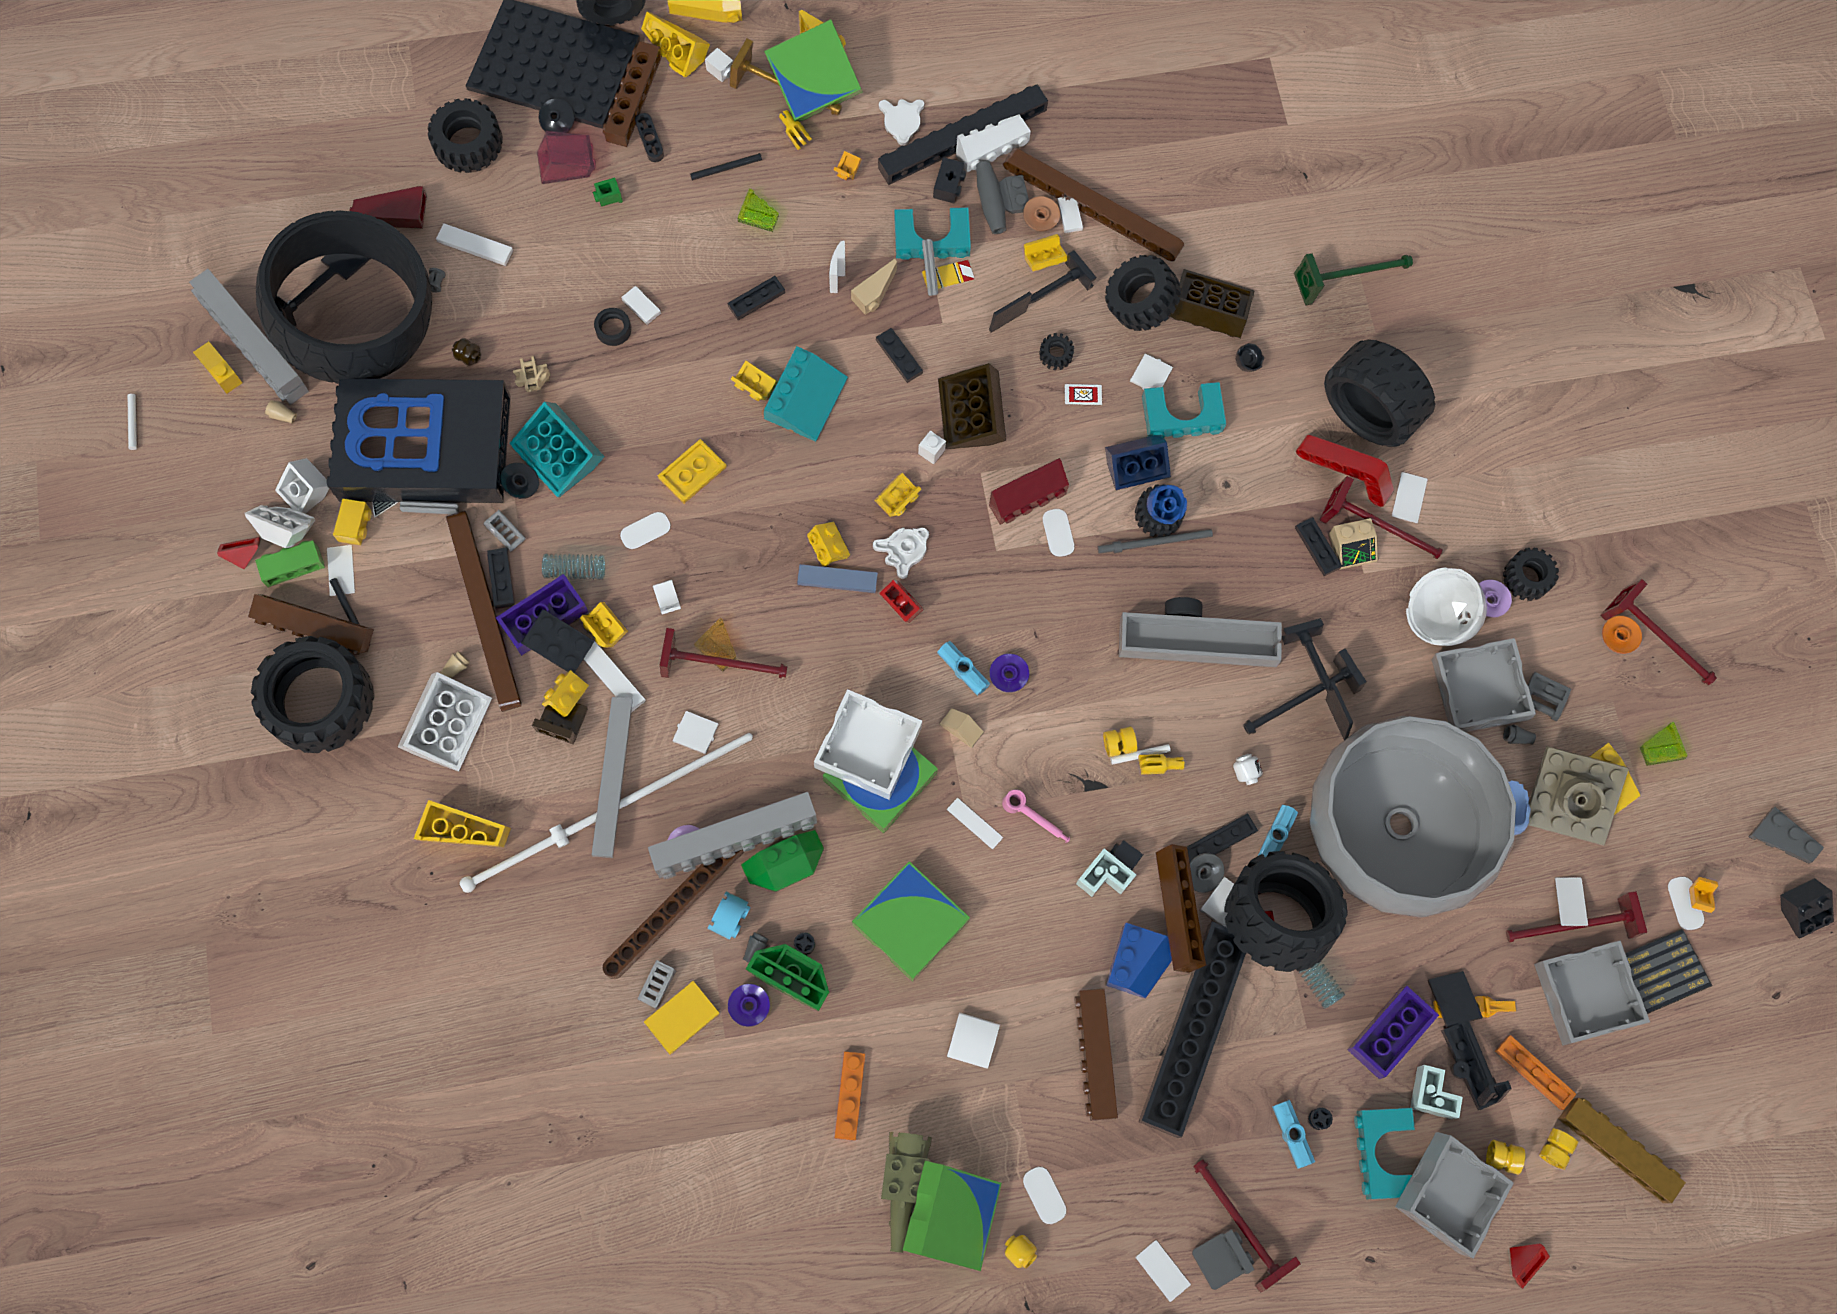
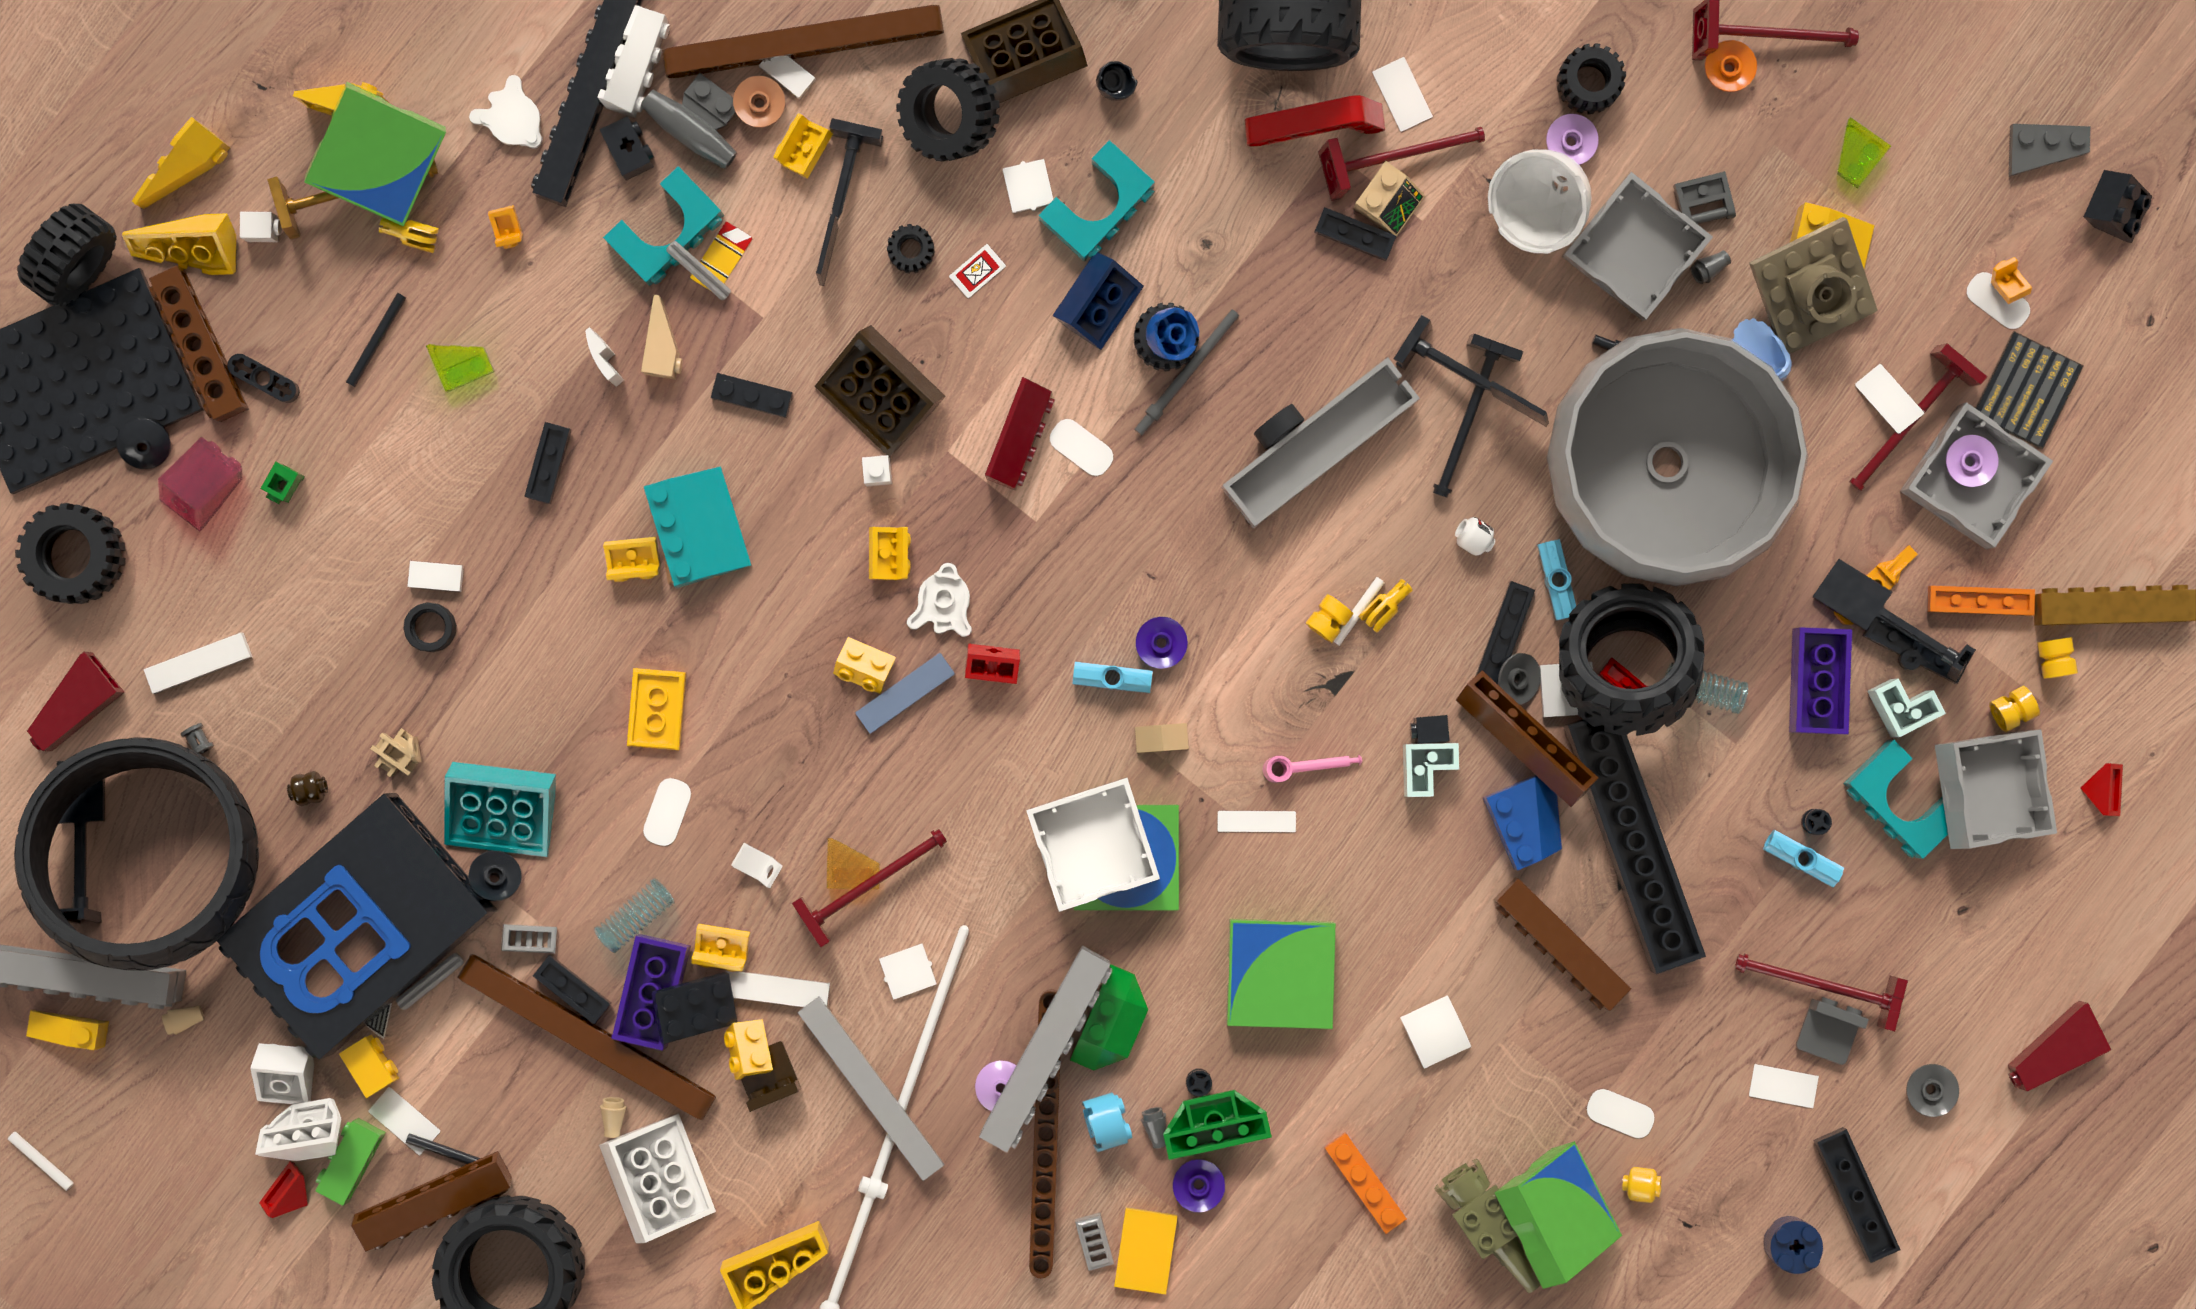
camera: 35 degrees left, 15 degrees up
none -> lavender dish [1946,435,1999,487]

